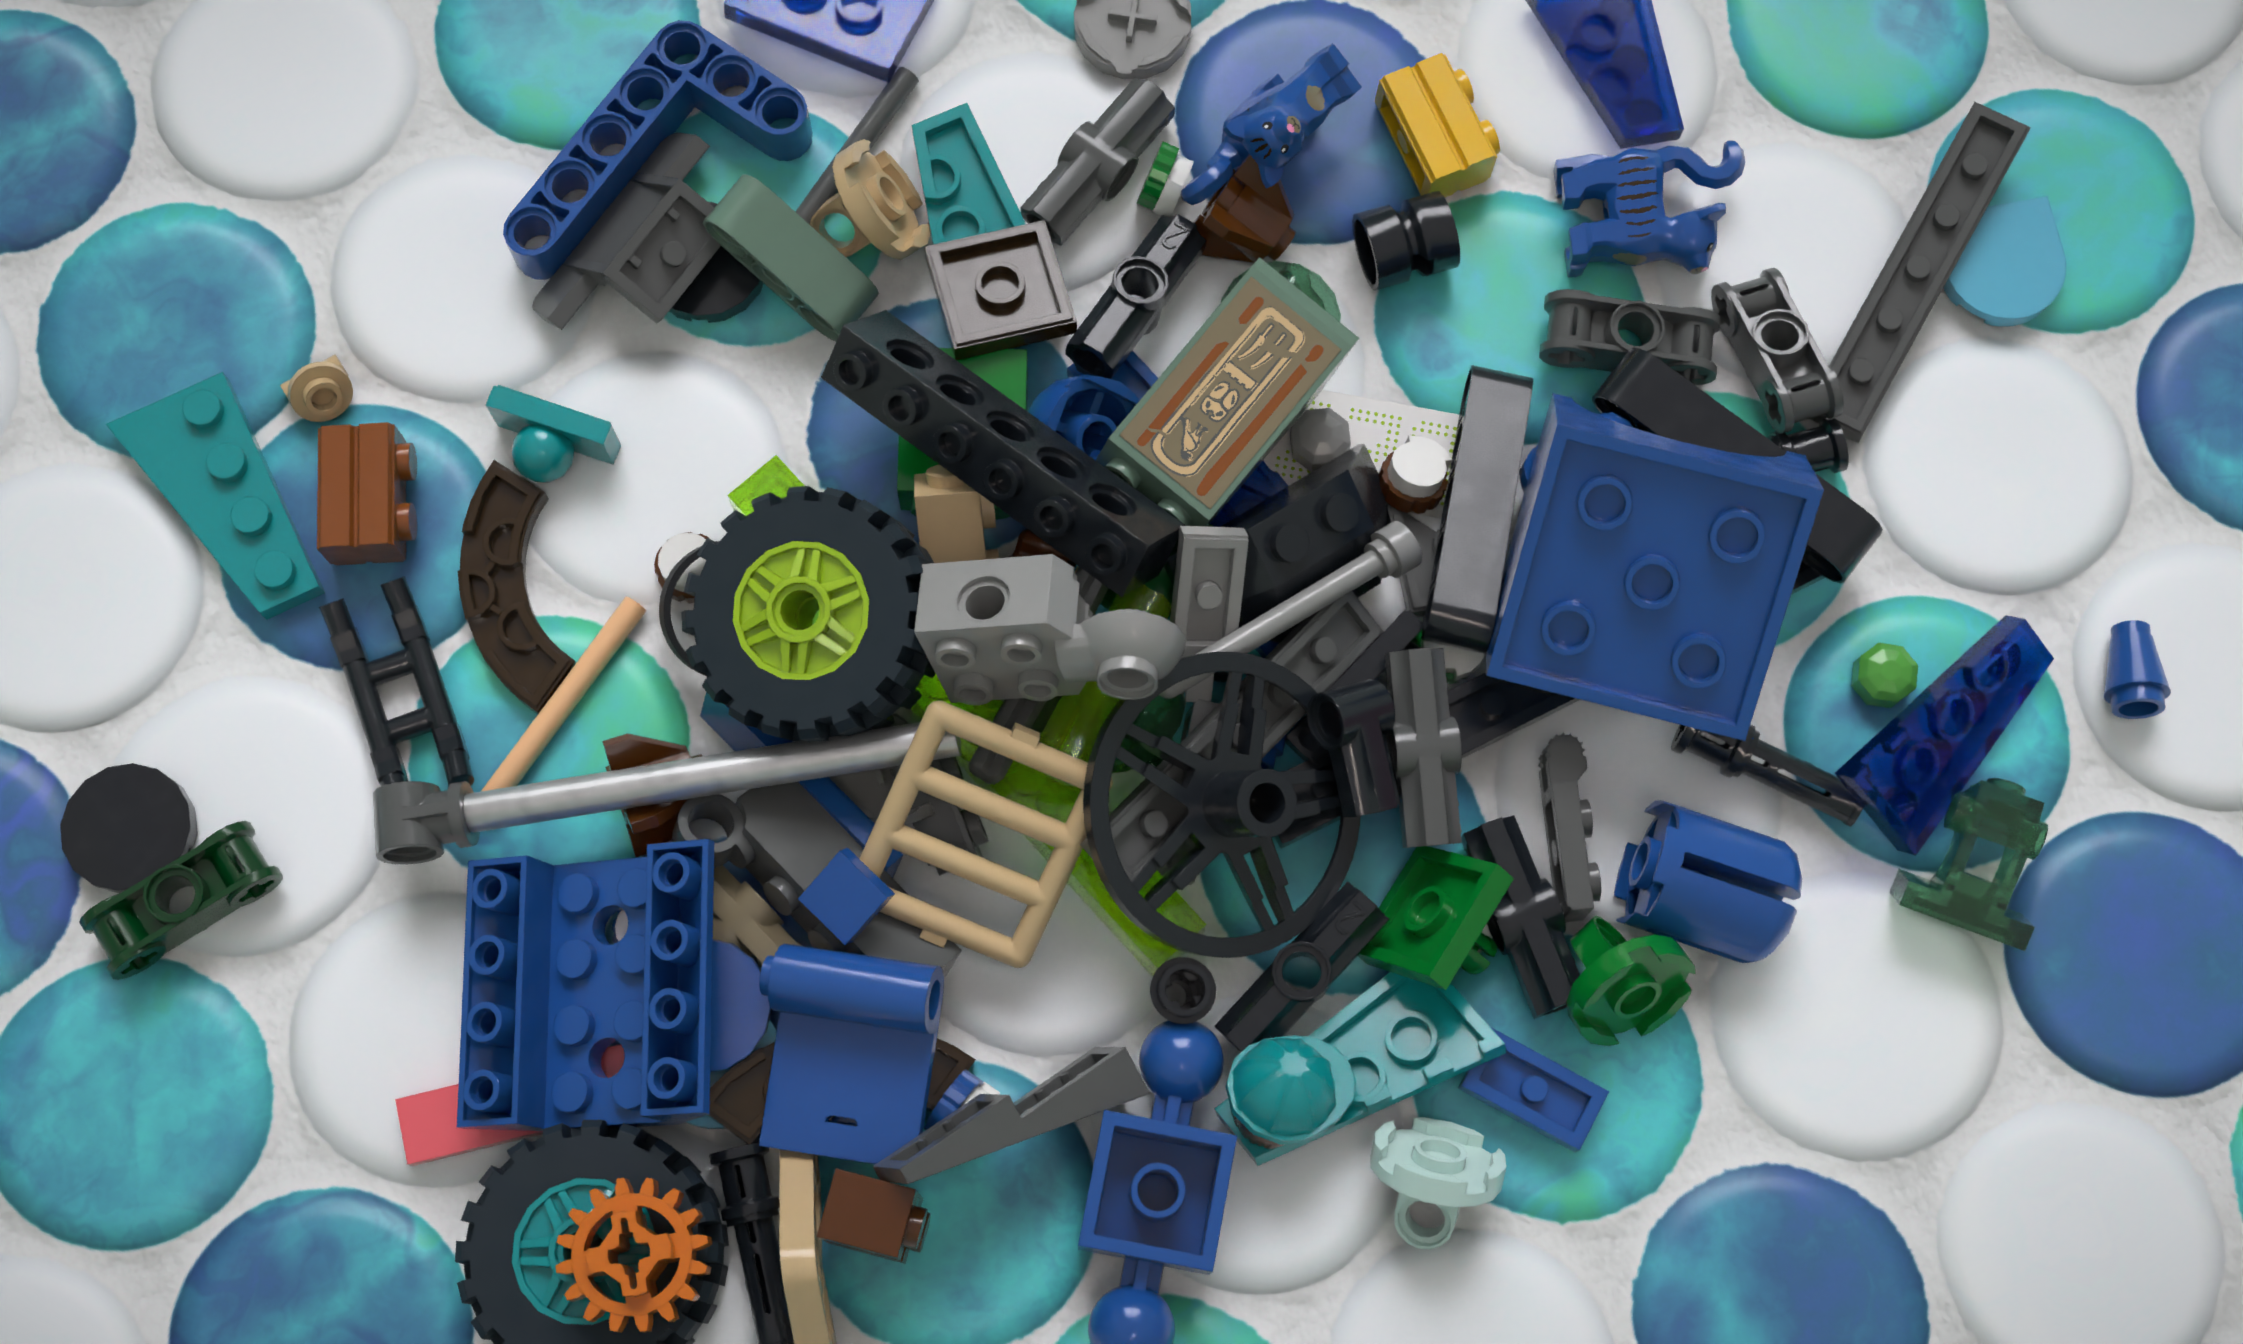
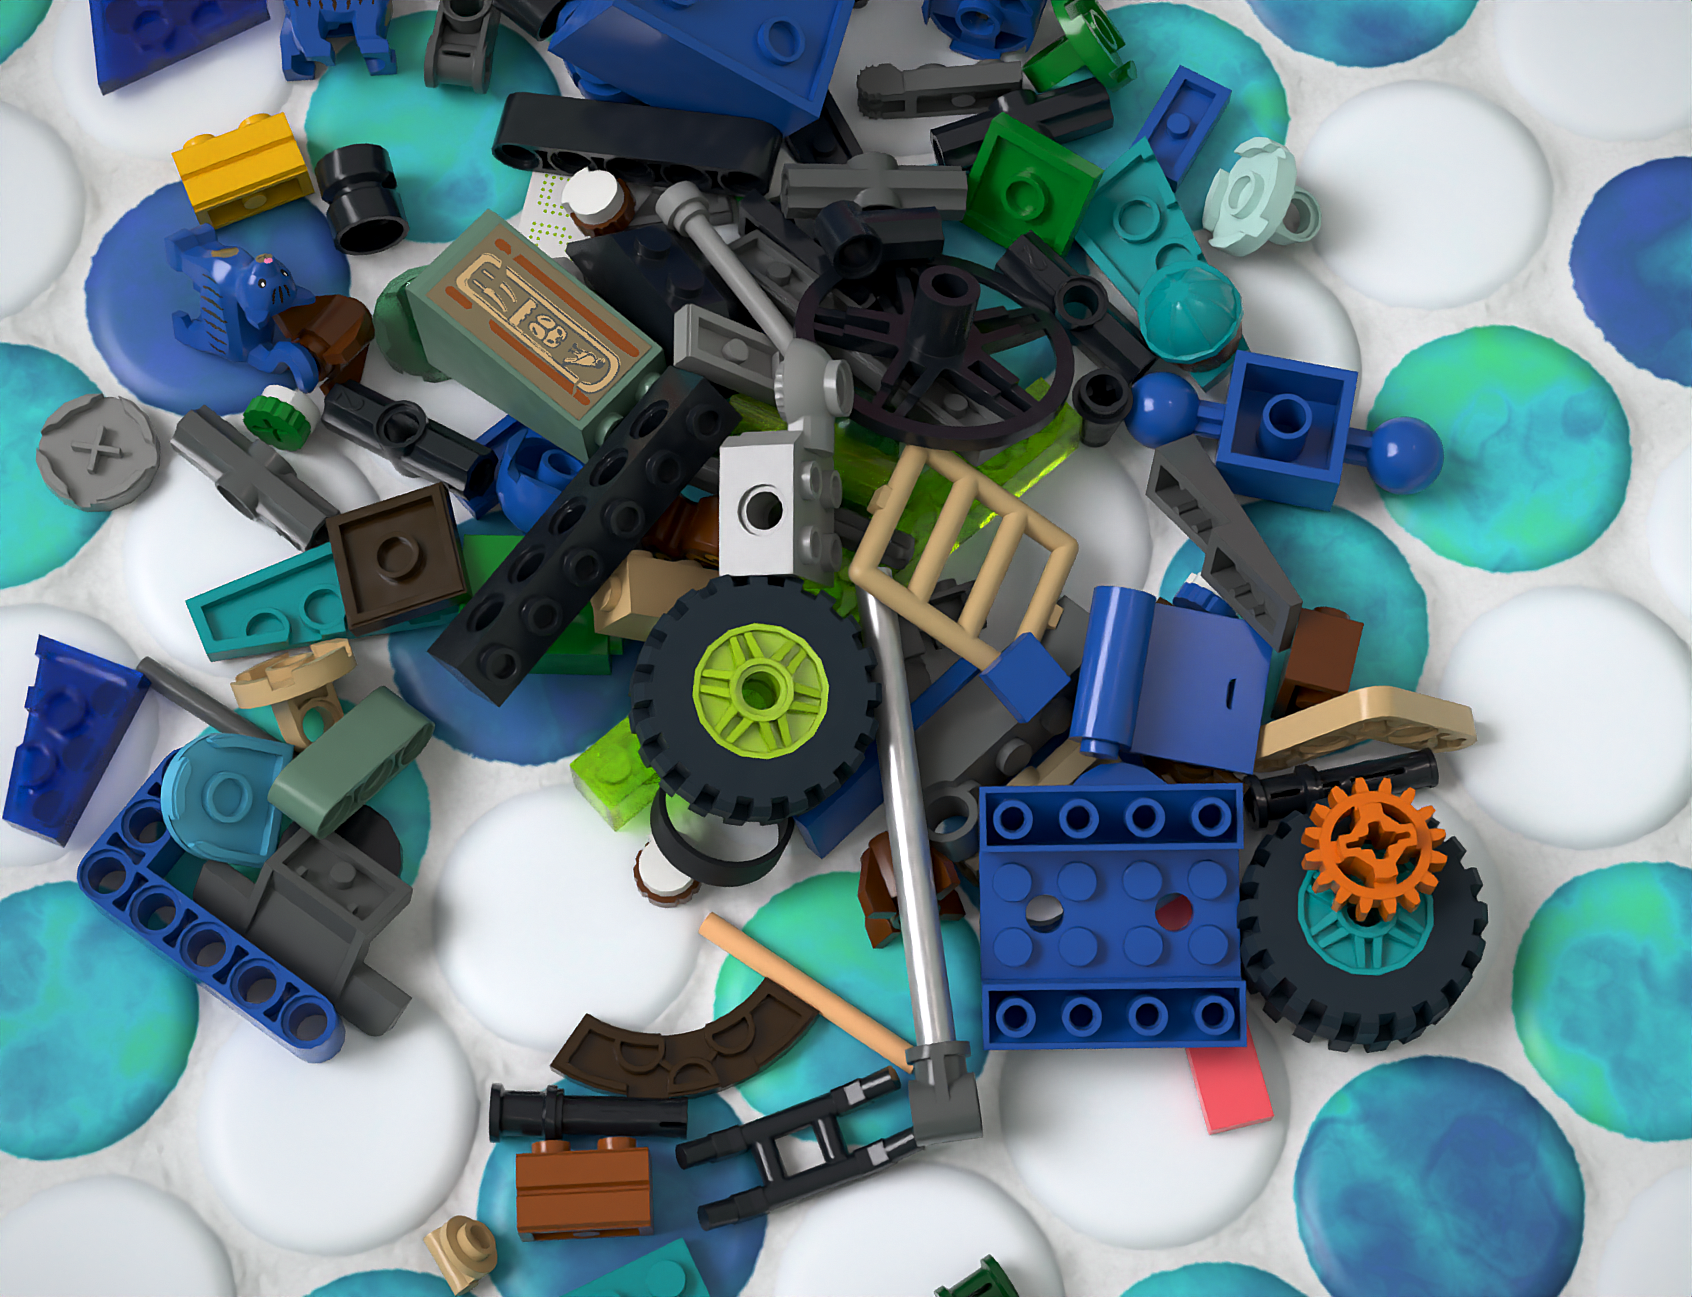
camera: 85 degrees left, 5 degrees down
teal tile [485,385,621,483] -> none
none -> medium azure tile [161,733,295,869]
none -> black pin [489,1083,688,1143]

